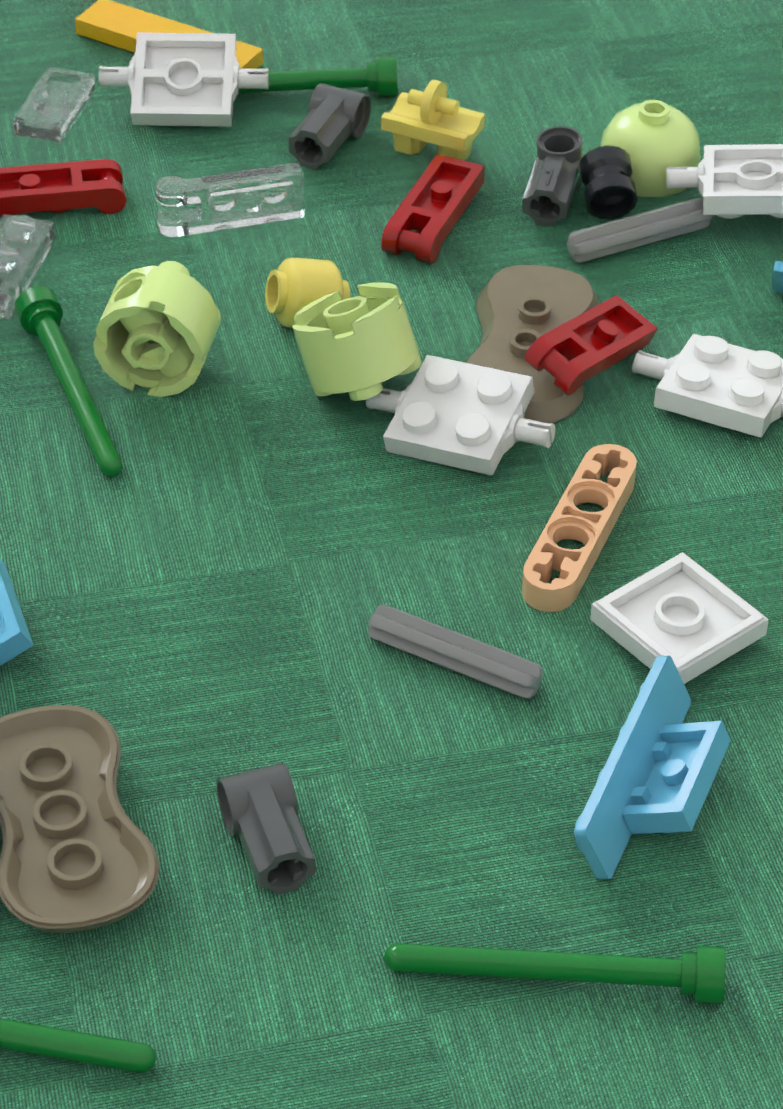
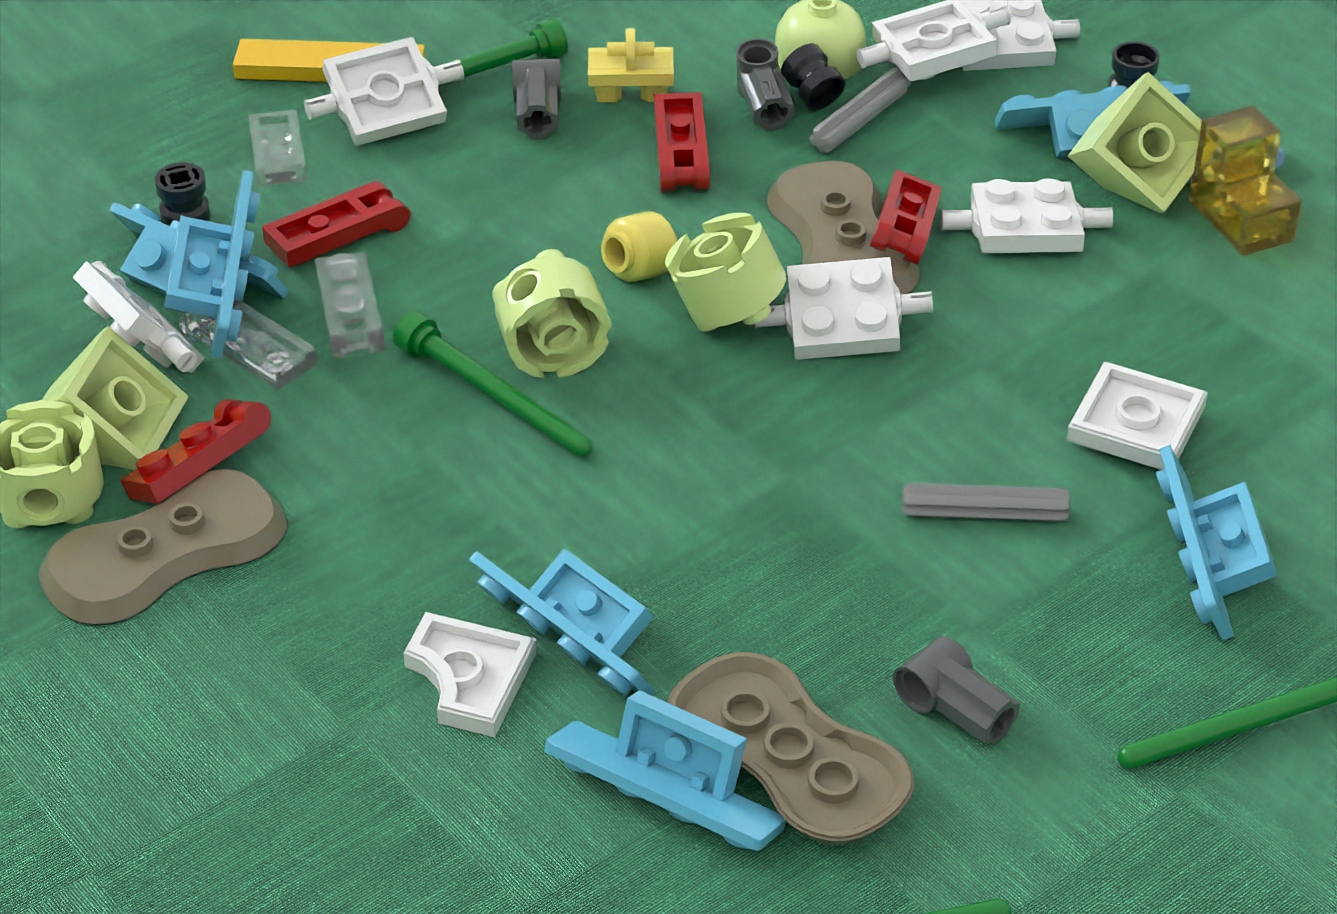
camera: 25 degrees left, 0 degrees up
clear plate [156,163,304,237] -> none
light nougat beam [522,444,637,612] -> none

